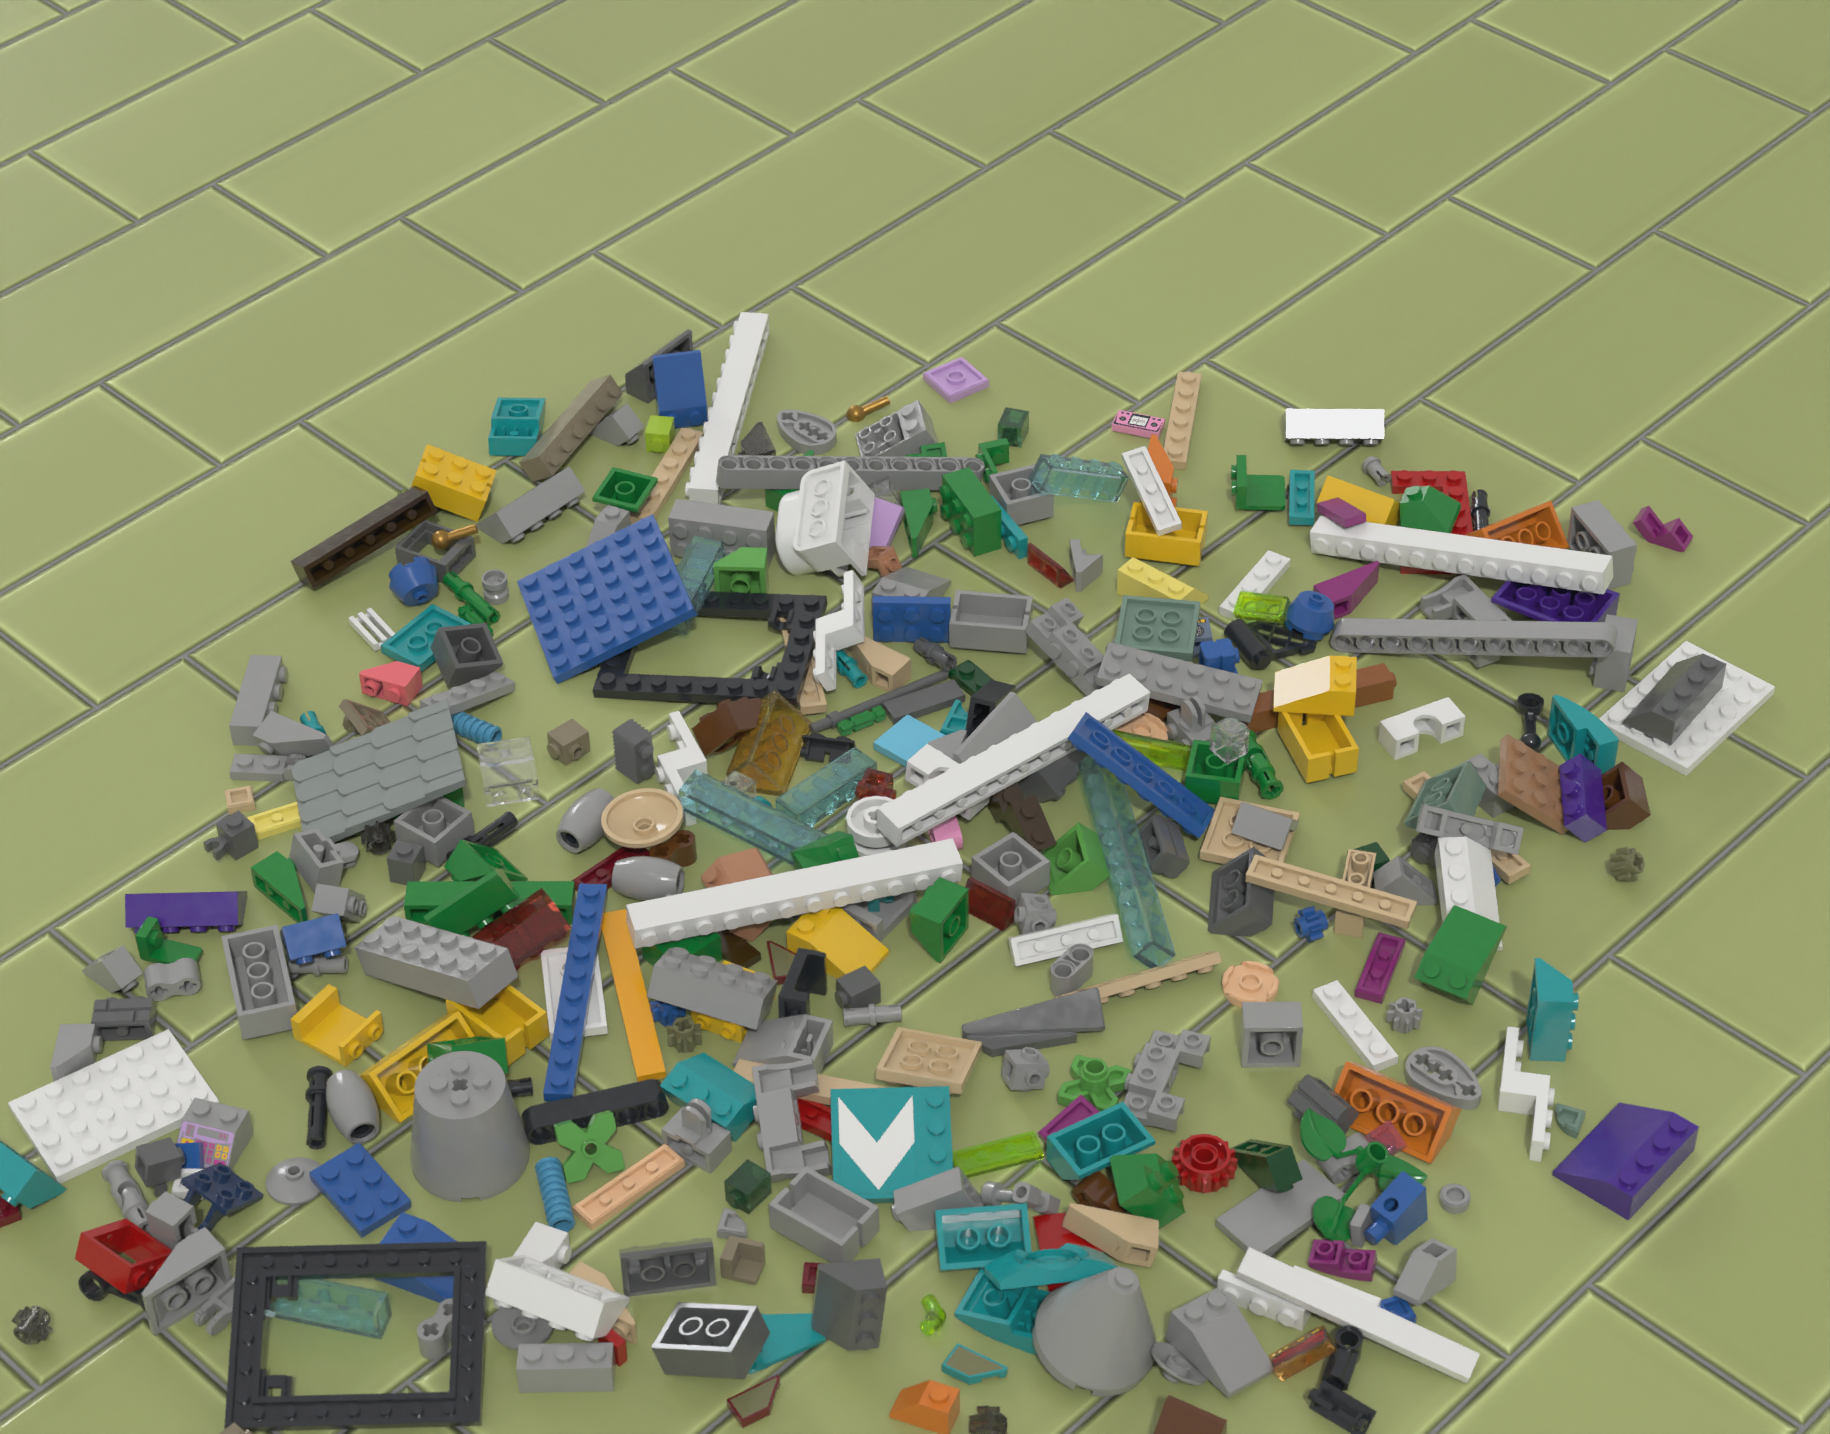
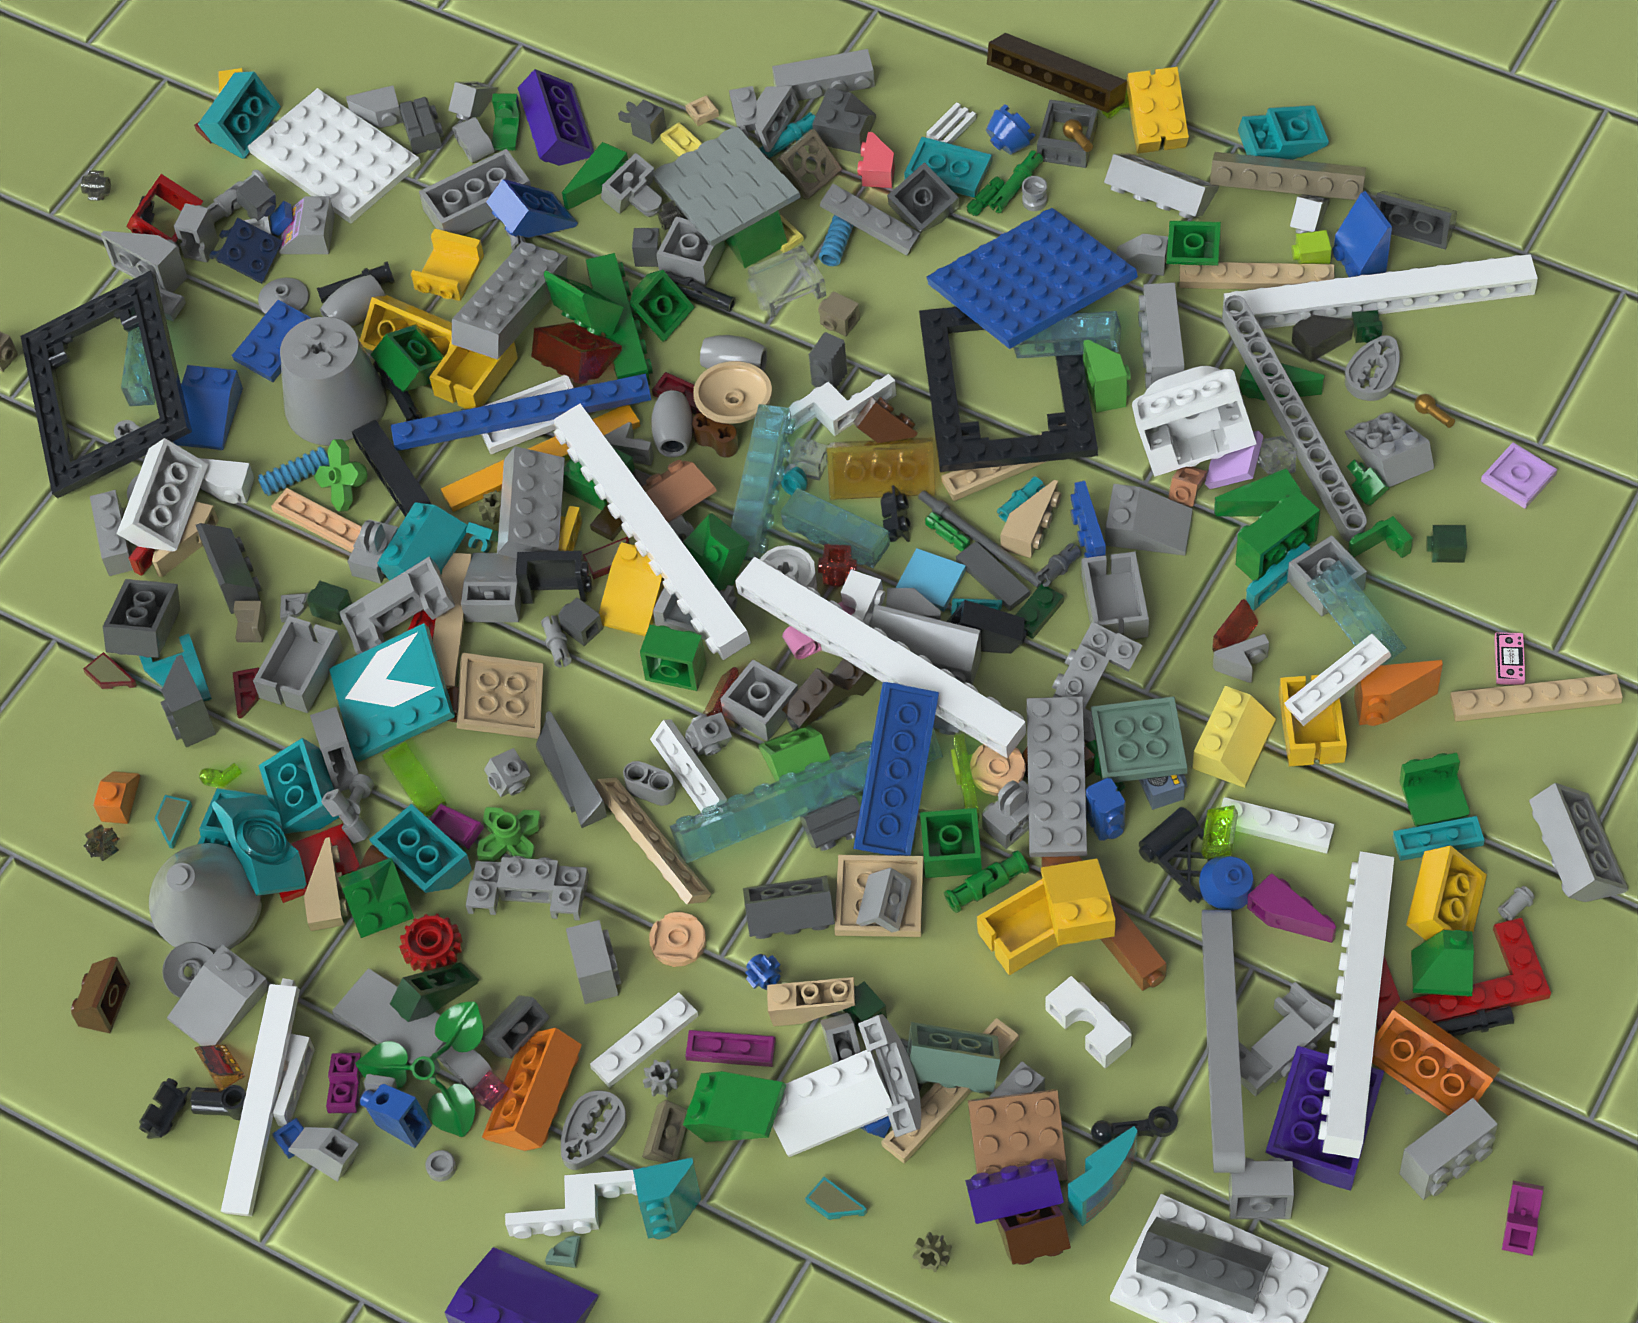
camera: 80 degrees right, 15 degrees up
light grey brick [311,883,367,923] -> none
white bracket [813,570,865,692] -> none
clear brick [1210,715,1250,764] -> none
tan plate [1245,854,1417,929] -> none
magenta tile [1317,497,1366,528] -> none
none -> teal tile [466,522,499,553]
none -> dark tan slope [642,1100,687,1163]
none -> olive tile [805,1177,867,1220]
none -> dark grey slope [812,88,876,154]
none -> dark green bracket [1351,310,1383,343]

